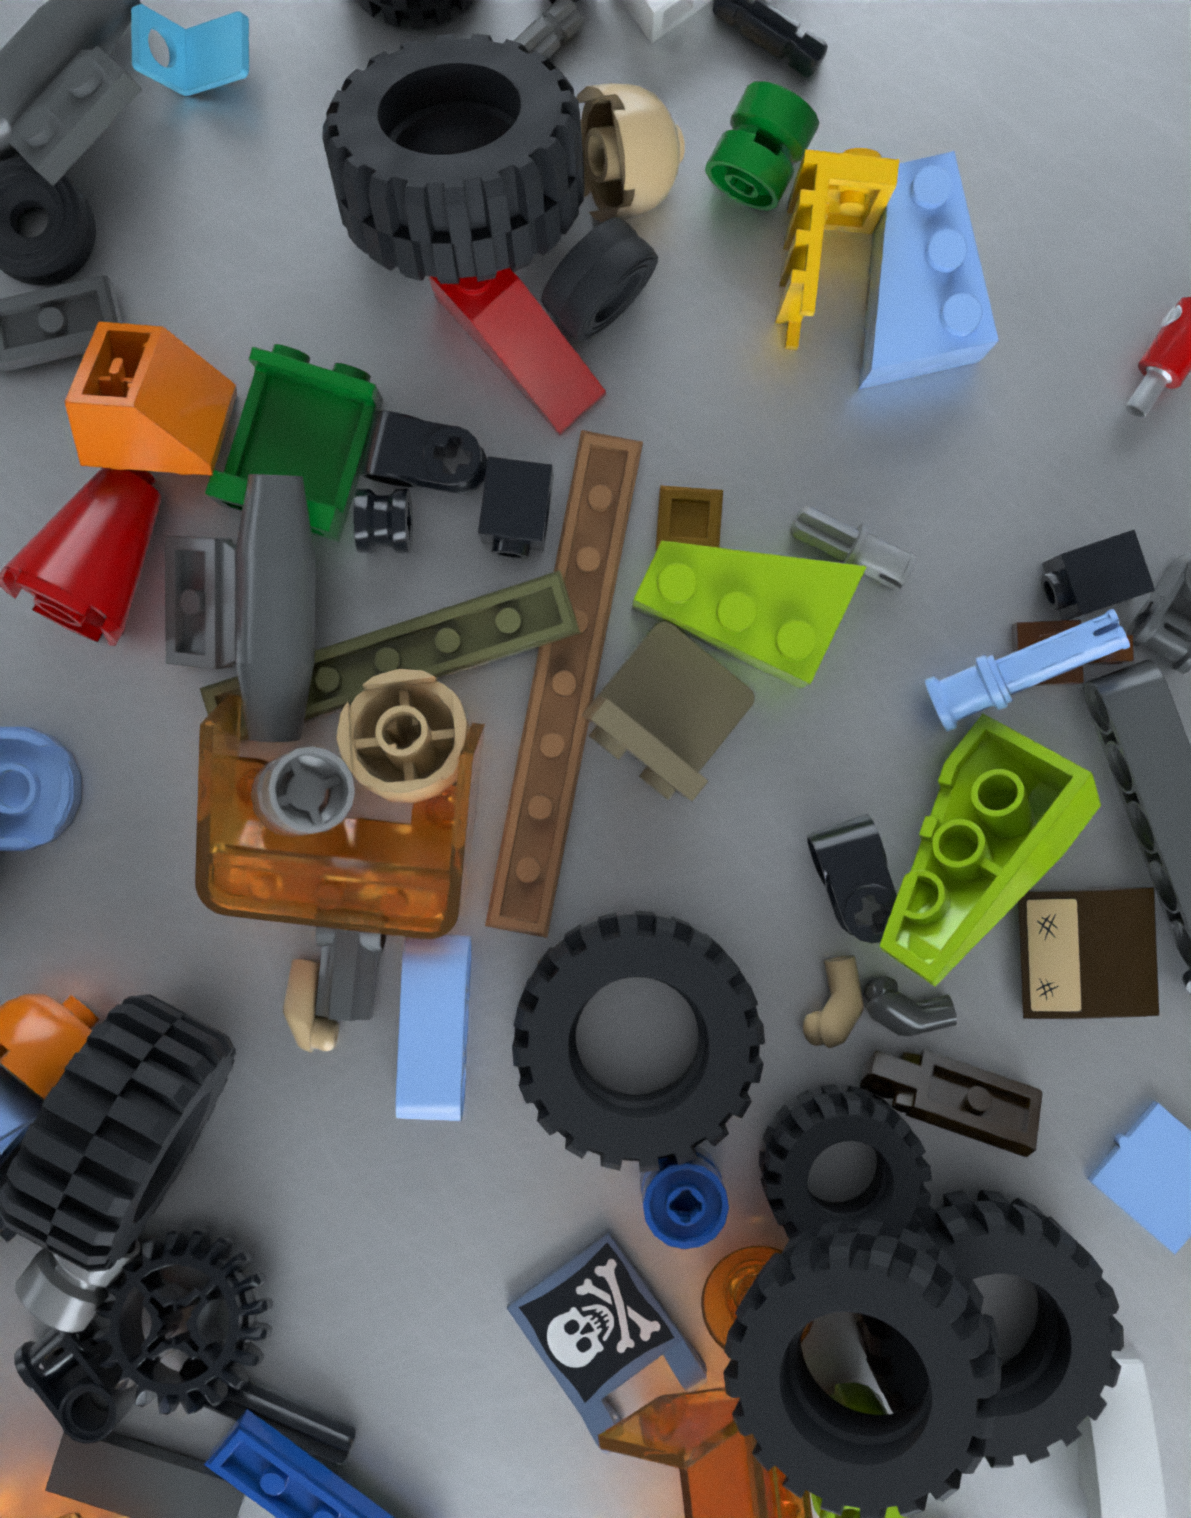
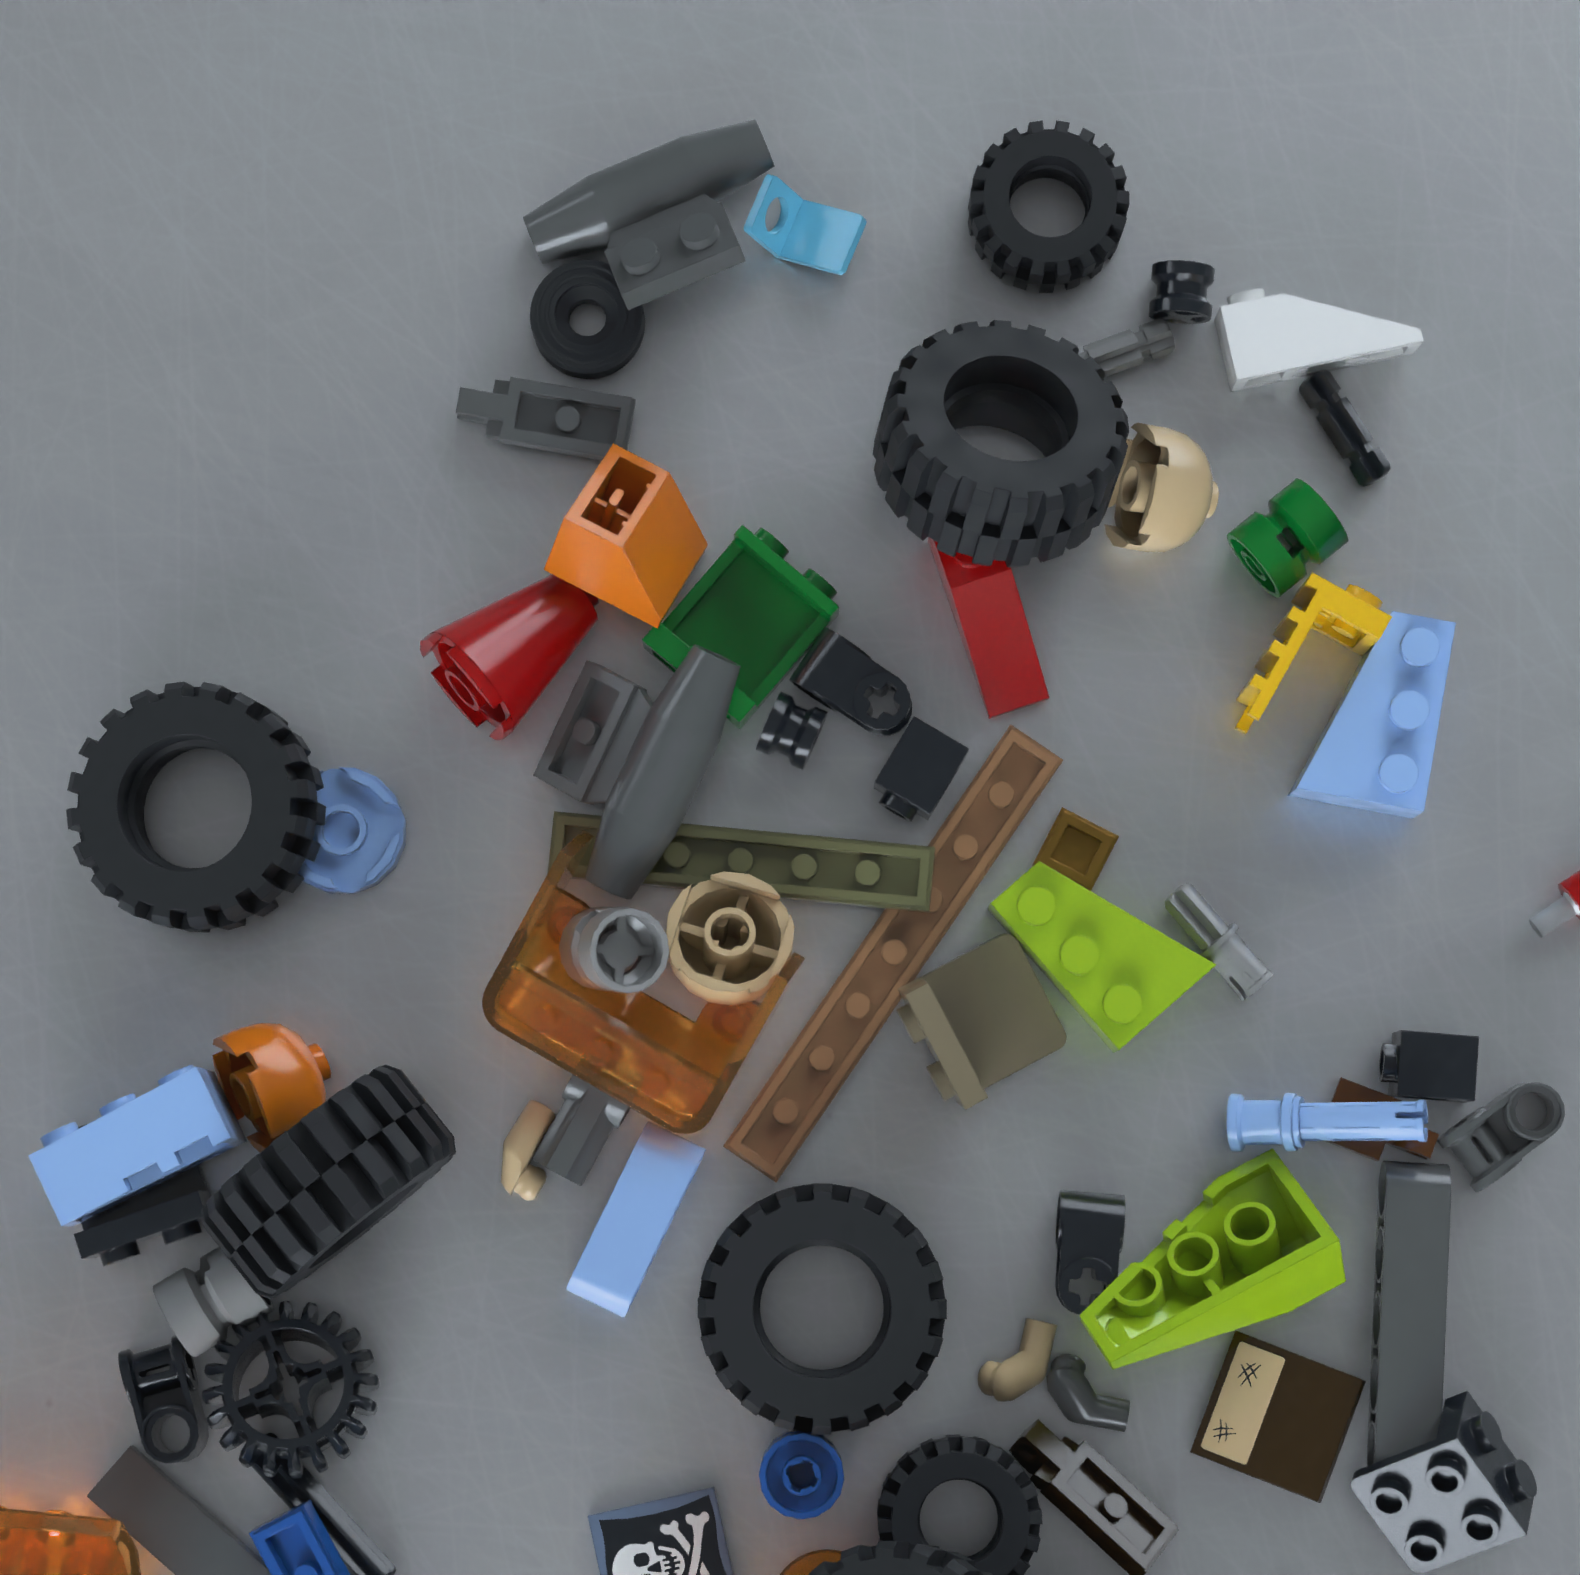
camera: 30 degrees right, 5 degrees down
black tyre [541,217,658,341] -> none

